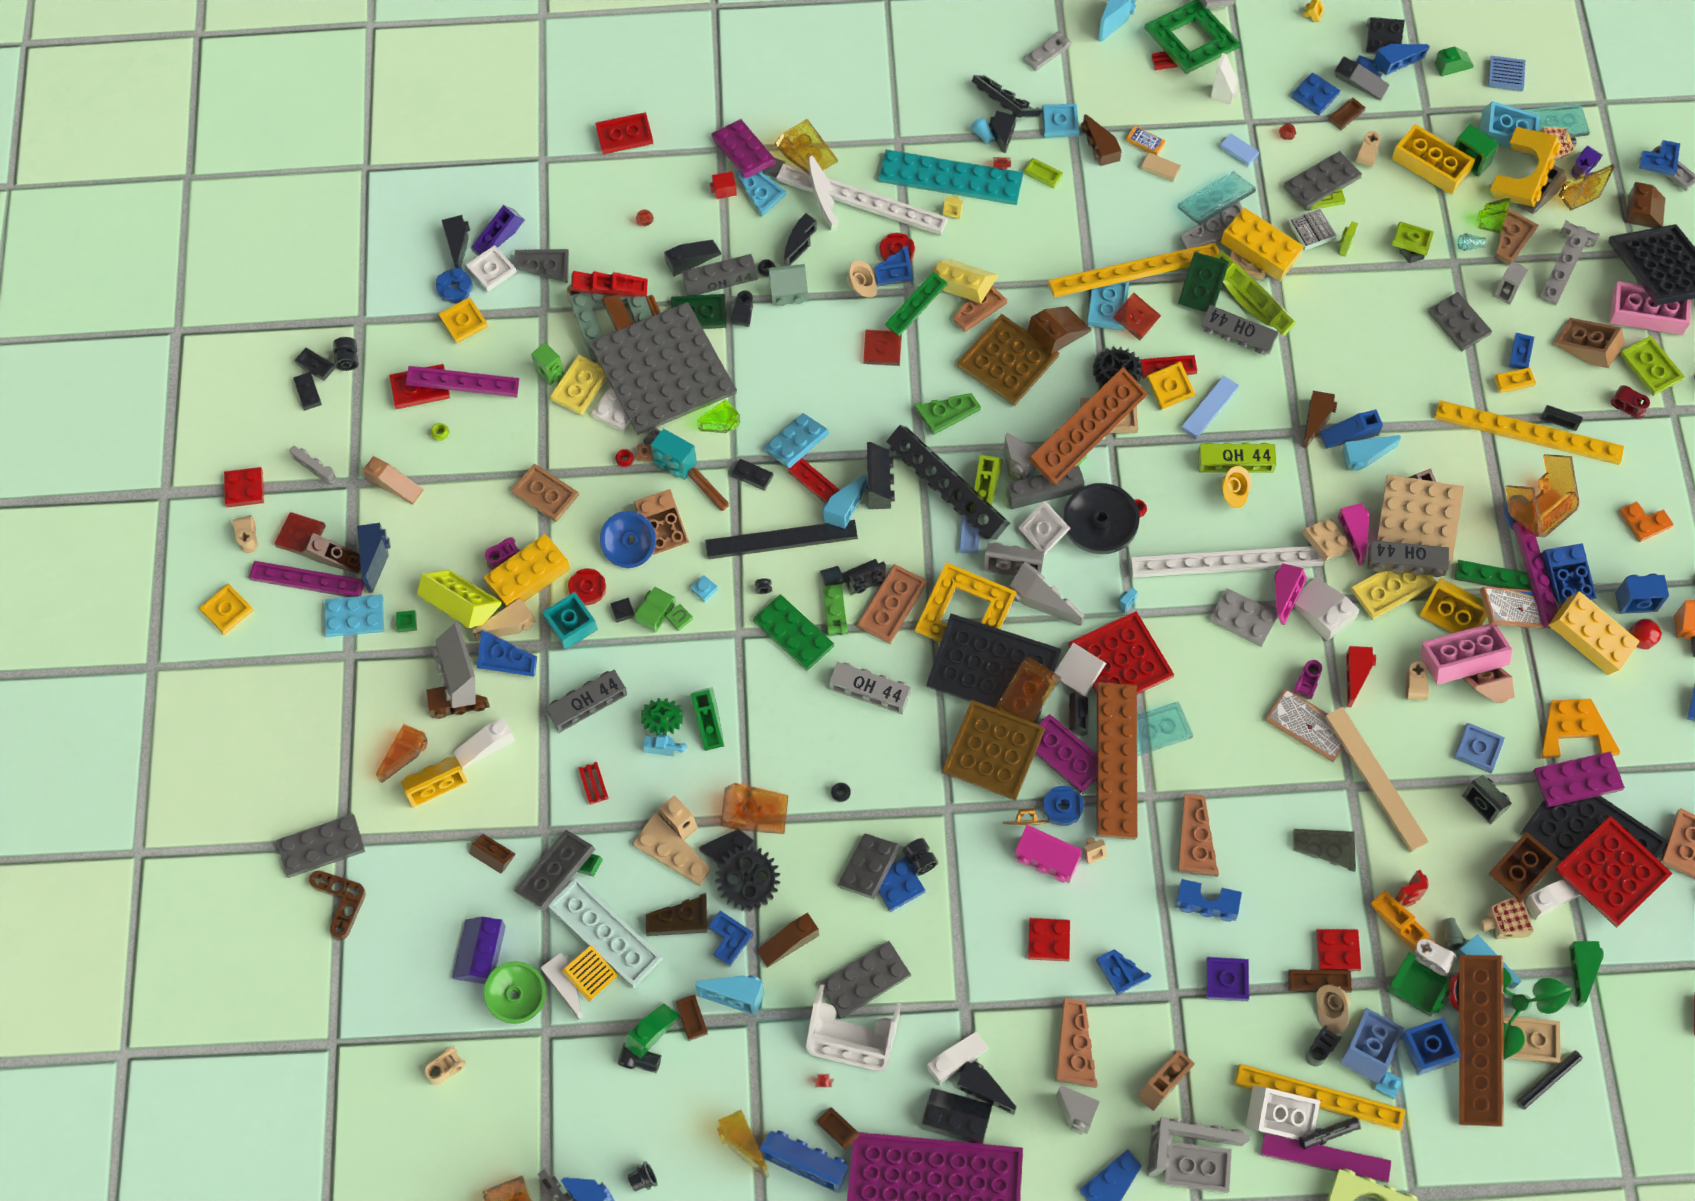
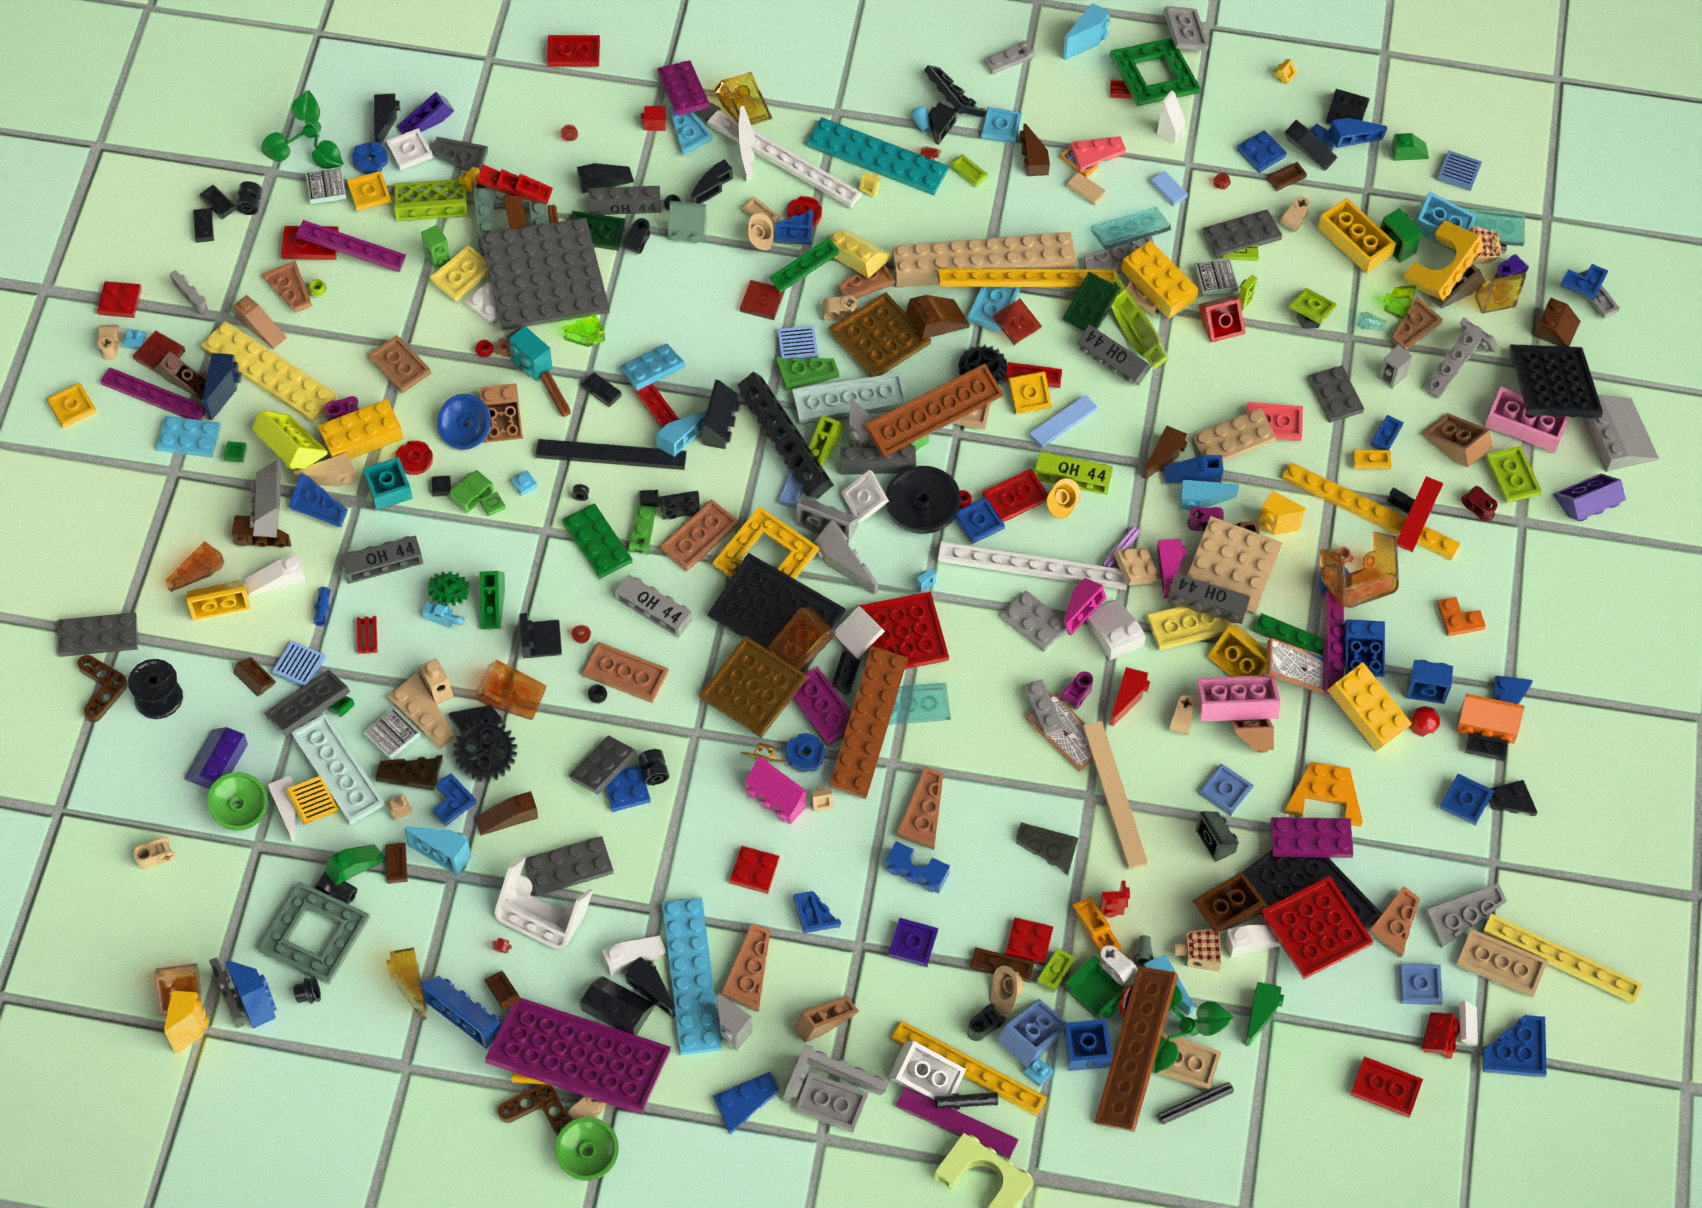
camera: 10 degrees right, 5 degrees down
none -> medium azure tile [123,328,147,350]
none -> black piece [128,659,183,719]
none -> light yellow plate [201,321,337,423]
none -> sand green plate [257,882,370,985]
none -> green plant [261,90,344,169]
none -> nougat wing [262,261,313,313]
none -> light blue tile [272,640,326,687]
none -> tile [306,167,346,204]
none -> blue pin [313,587,331,626]
none -> tile [364,708,420,760]
none -> tan tile [386,794,413,821]
none -> lime fence [394,179,468,221]
none -> yellow tile [459,167,479,193]
none -> black bracket [519,613,562,658]
none -> clear red plate [572,625,591,644]
none -> nougat tile [582,642,669,703]
none -> medium azure plate [662,897,722,1056]
none -> tan tile [742,197,780,225]
none -> light blue tile [778,325,818,360]
none -> light aqua plate [792,372,908,424]
none -> tan piece [822,295,858,321]
none -> tan brick [892,232,1076,288]
none -> blue plate [955,497,1005,544]
none -> red plate [982,469,1048,522]
none -> light grey plate [1024,679,1064,737]
none -> lime plate [1037,948,1075,993]
none -> coral wing [1070,136,1126,172]
none -> lavender axle [1101,526,1140,568]
none -> magenta piece [1187,507,1224,531]
none -> tan plate [1192,408,1276,462]
none -> red slope [1198,296,1246,342]
none -> coral plate [1246,402,1303,441]
none -> yellow slope [1258,491,1306,535]
none -> nougat plate [1331,546,1354,566]
none -> red slope [1395,476,1443,553]

